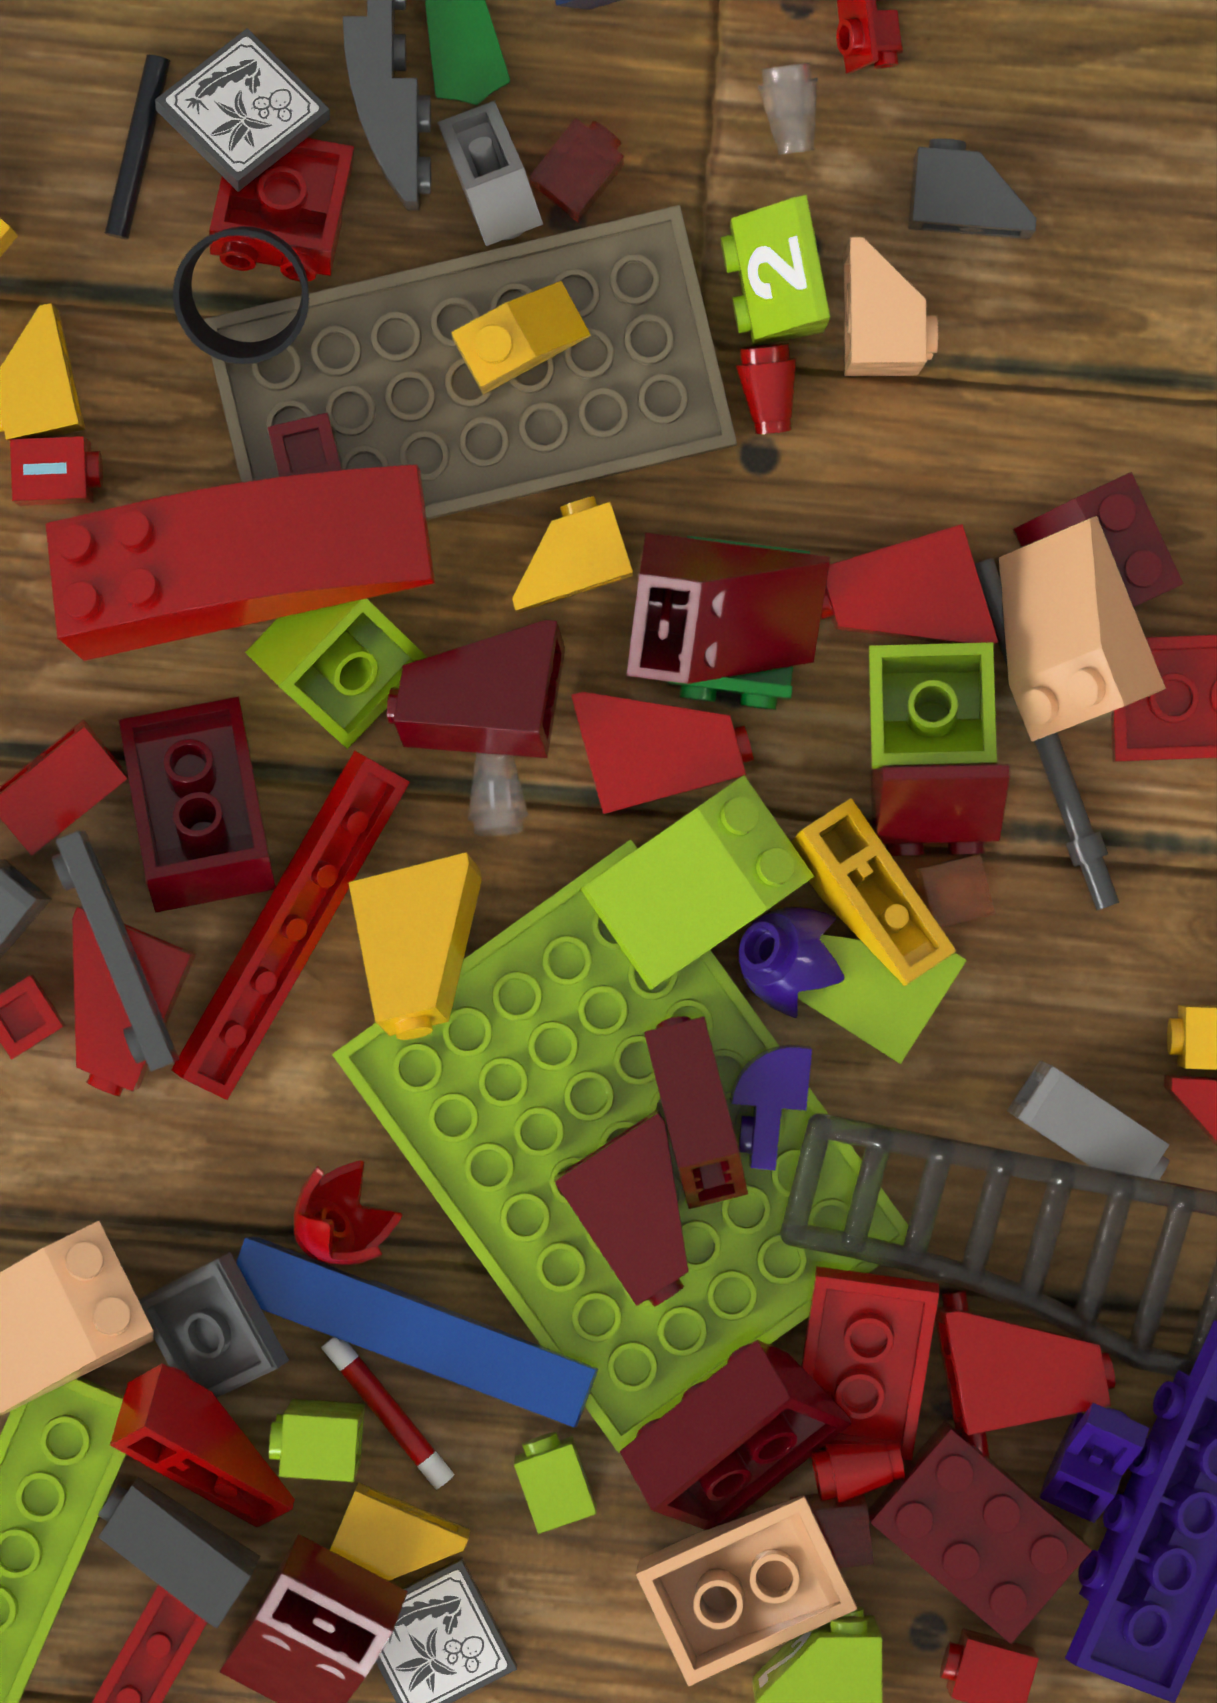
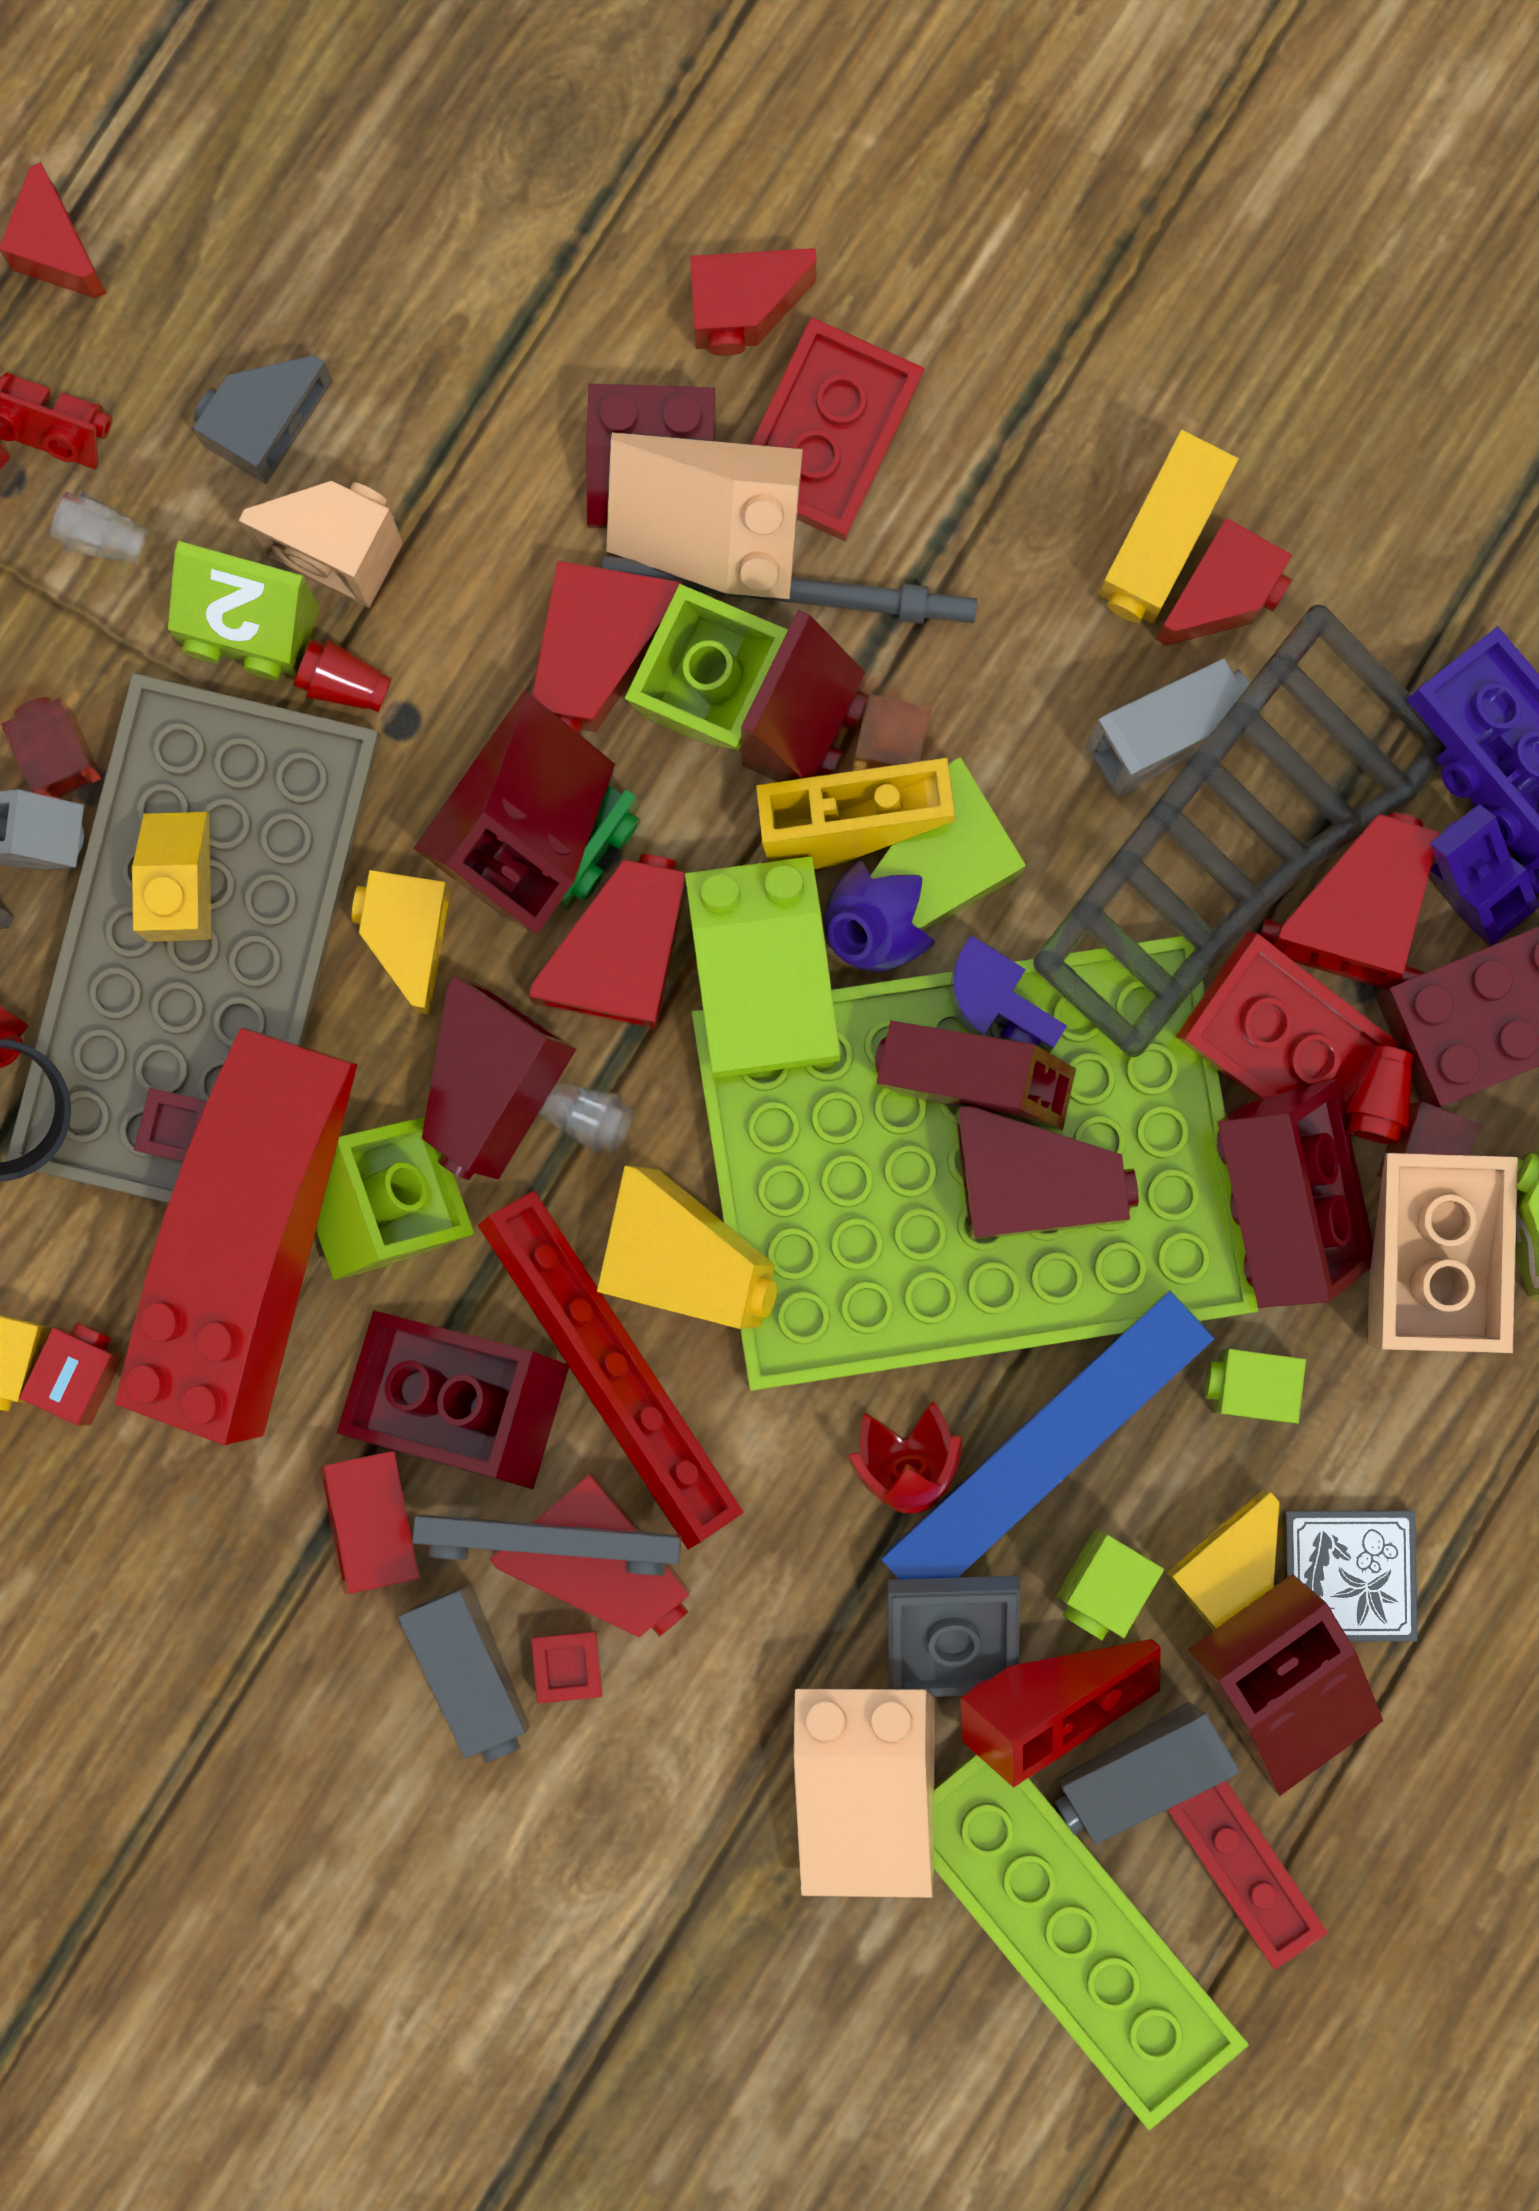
camera: 65 degrees left, 5 degrees down
red bar [321,1337,455,1490] -> none

